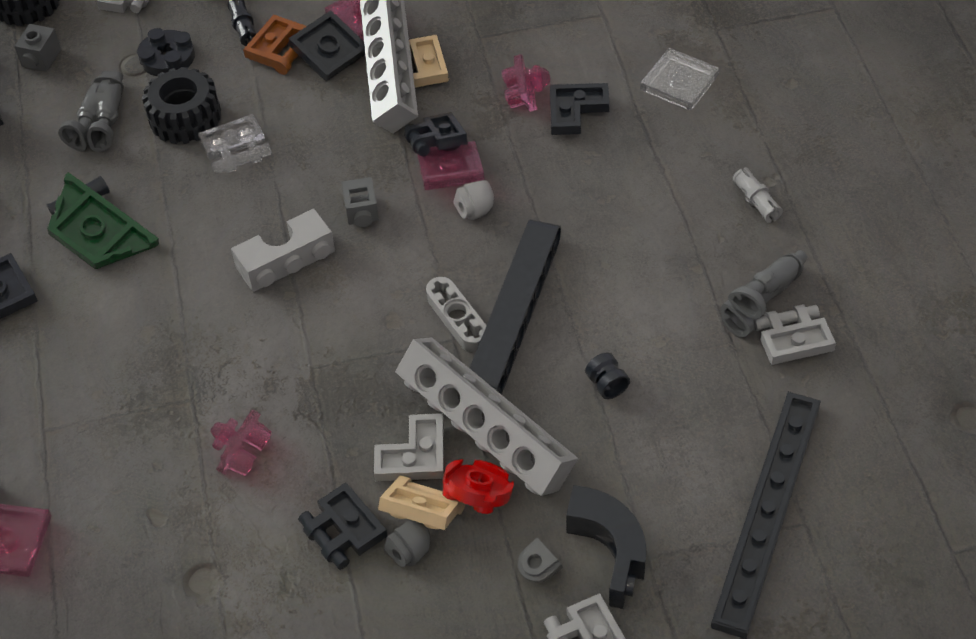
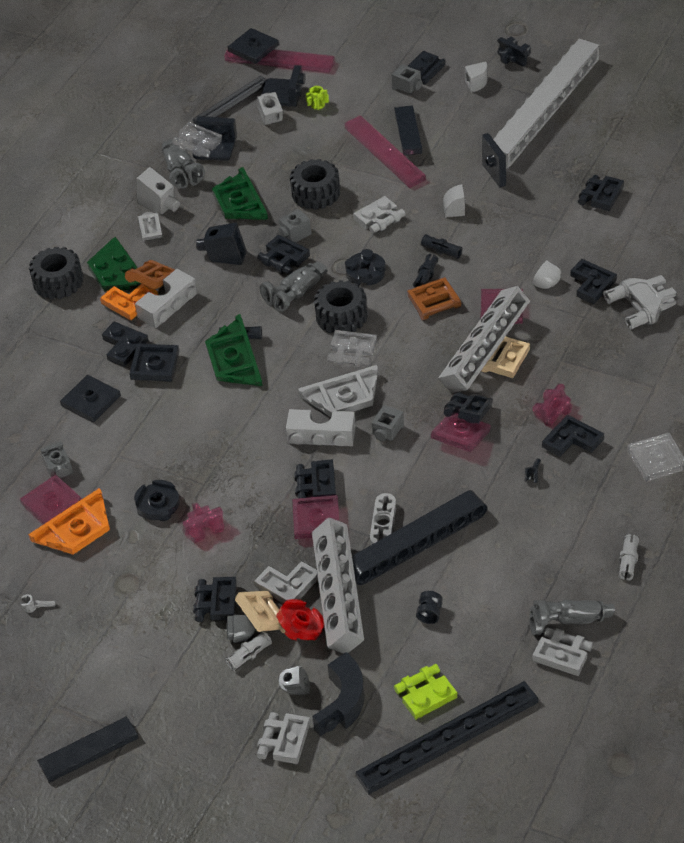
camera: 40 degrees right, 5 degrees down
black plate [288,10,366,82] -> none
light grey piece [453,180,494,220] -> none
none -> orange wing [28,488,110,554]
none -> black plate [134,480,180,521]
none -> light grey pin [225,631,272,671]
none -> black plate [257,234,310,275]
none -> clear pink plate [292,495,339,539]
none -> black plate [294,459,336,504]
none -> light grey wing [298,365,378,417]
none -> lime plate [394,664,457,720]
none -> black hand [524,458,541,483]

